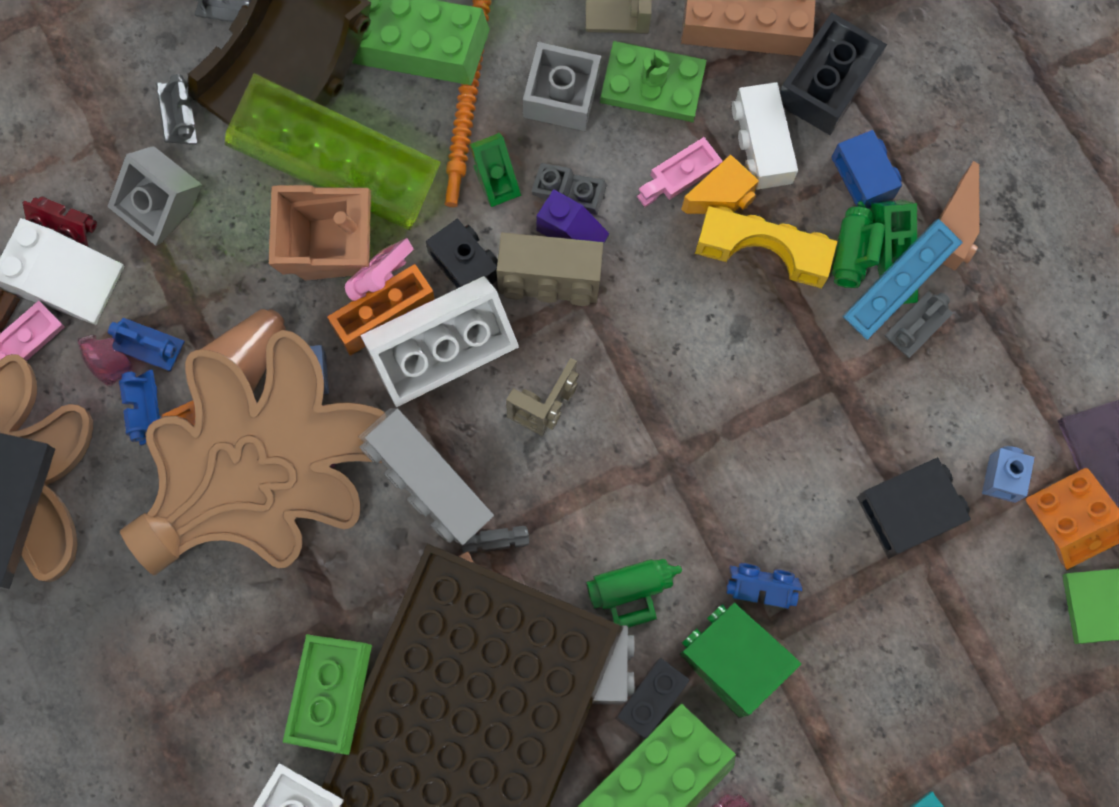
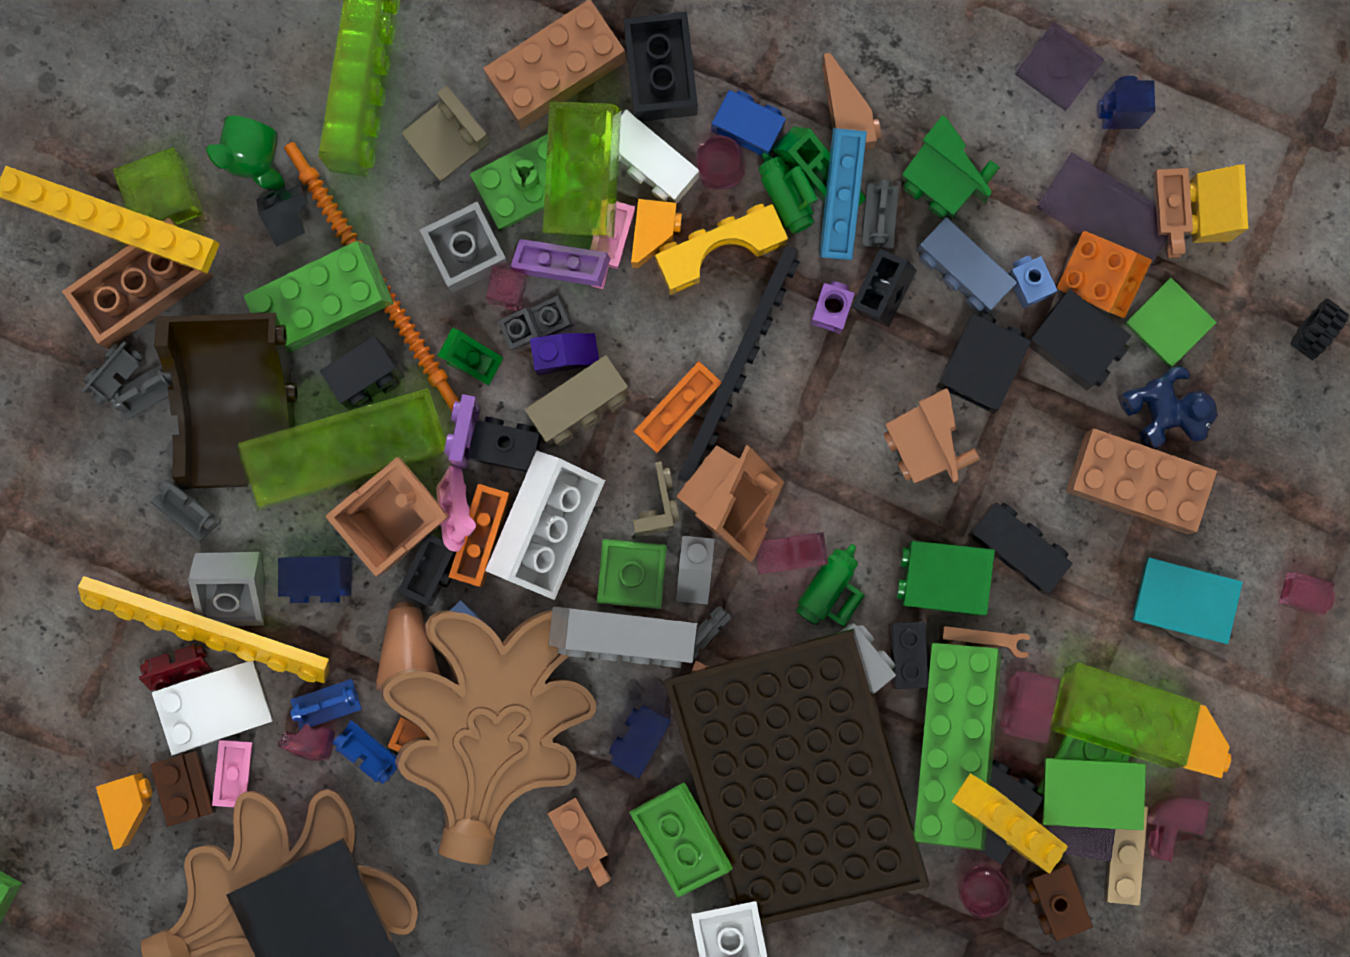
camera: 35 degrees left, 10 degrees up
blue hinge [726,563,802,609] -> none
none -> yellow plate [78,576,329,683]
none -> clear blue brick [278,556,352,603]
none -> black brick [320,335,405,411]
none -> black brick [398,534,456,606]
none -> medium lavender plate [444,394,481,470]
none -> clear pink brick [486,267,527,311]
none -> medium lavender plate [510,239,611,287]
none -> clear neon green brick [543,102,621,238]
none -> nougat plate [548,797,611,887]
none -> bright green tile [597,539,667,609]
none -> clear blue brick [609,704,671,779]
none -> orange plate [633,361,722,454]
none -> nougat piece [676,445,784,562]
none -> light grey slope [676,536,715,604]
none -> black plate [678,245,800,483]
none -> clear pink hair [697,135,746,190]
none -> clear pink brick [756,532,828,575]
none -> medium lavender brick [810,281,855,334]
none -> black brick [851,249,917,328]
none -> nougat piece [883,388,980,484]
none -> green piece [902,115,1000,220]
none -> sand blue brick [917,217,1017,314]
none -> nougat plate [939,626,1030,658]
none -> black brick [968,502,1073,595]
none -> black brick [1029,289,1132,390]
none -> nougat brick [1066,428,1217,534]
none -> dark blue animal [1118,366,1218,450]

